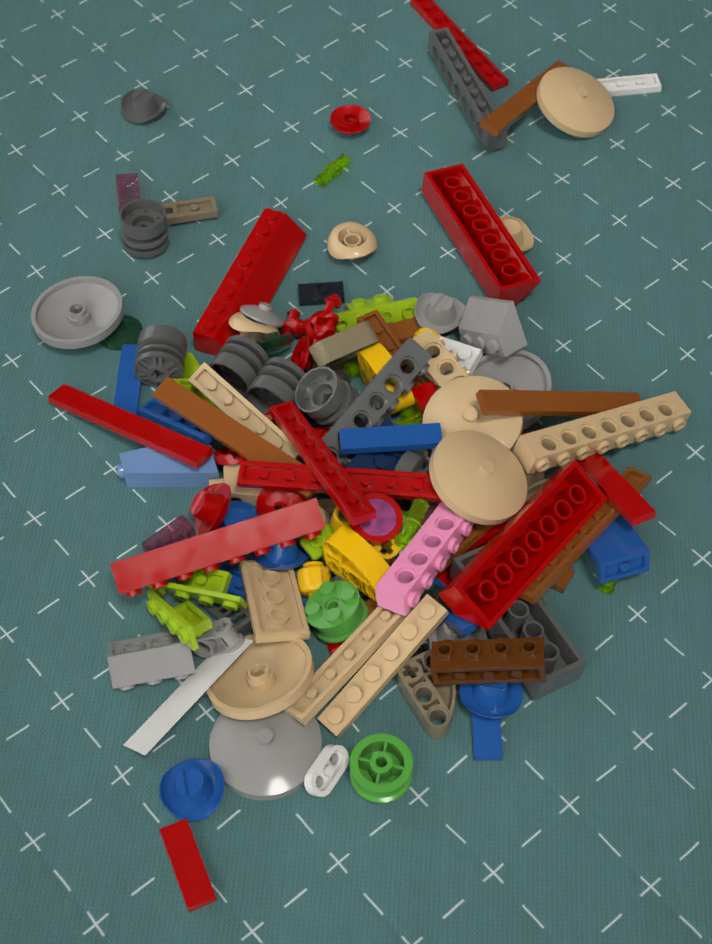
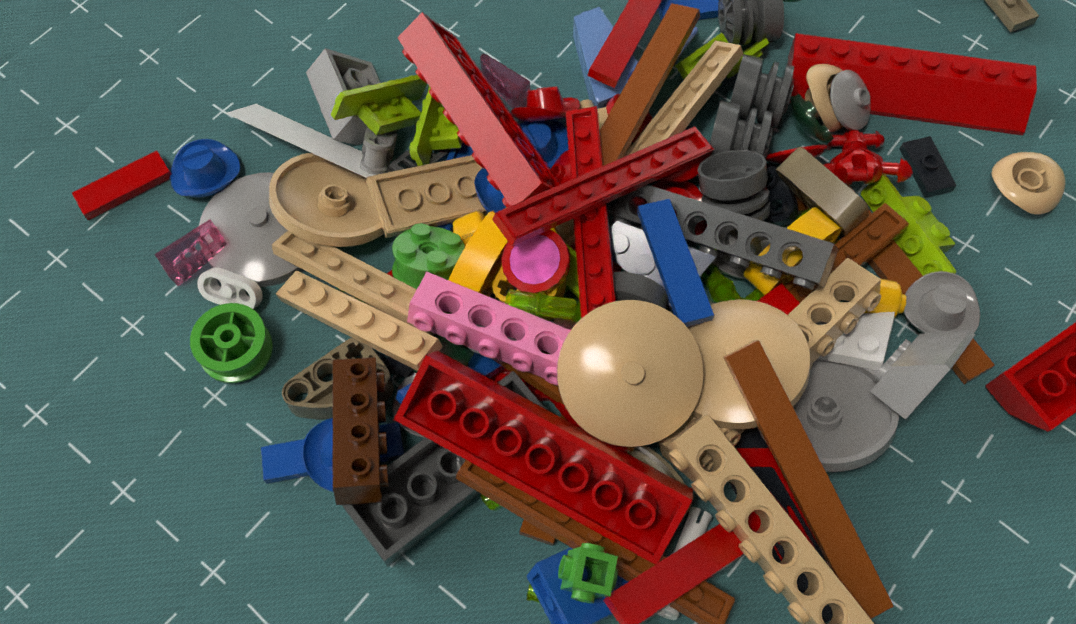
camera: 80 degrees right, 10 degrees up
none -> clear pink slope [155,219,227,286]
none -> bright green brick [558,543,618,604]

